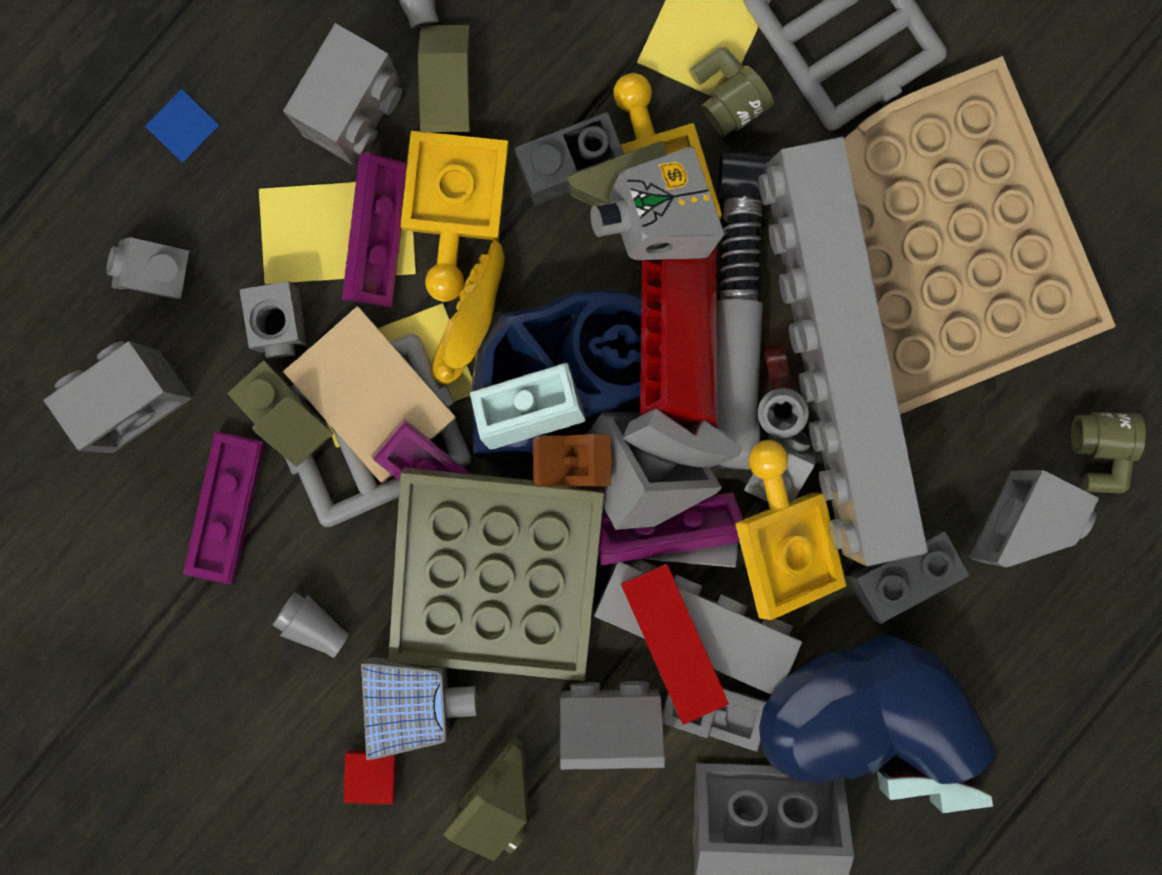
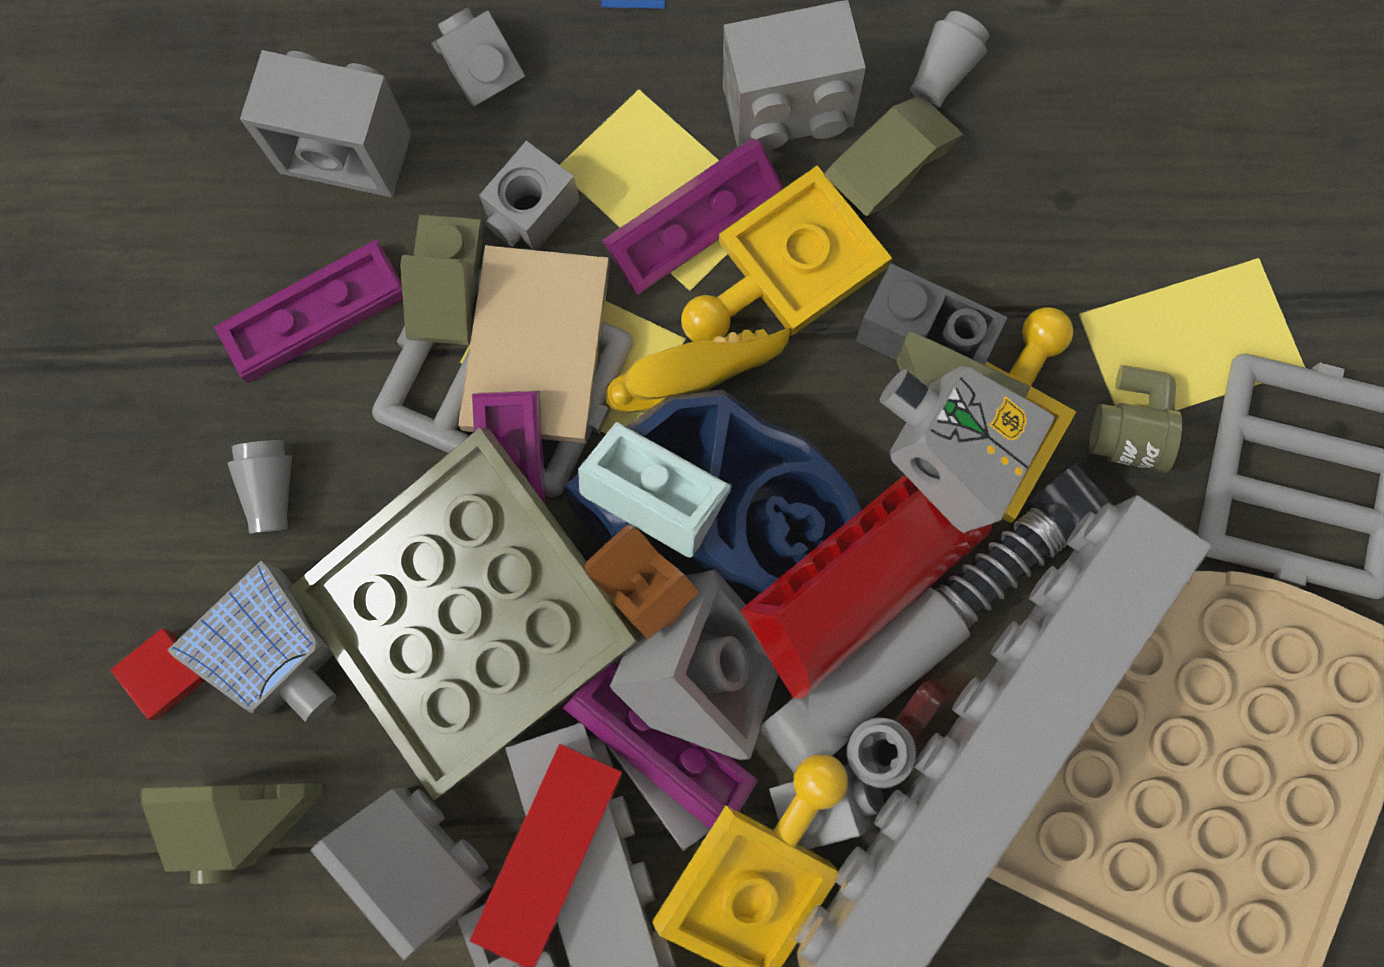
camera: 50 degrees right, 10 degrees down
light grey slope [622,409,743,468] -> none

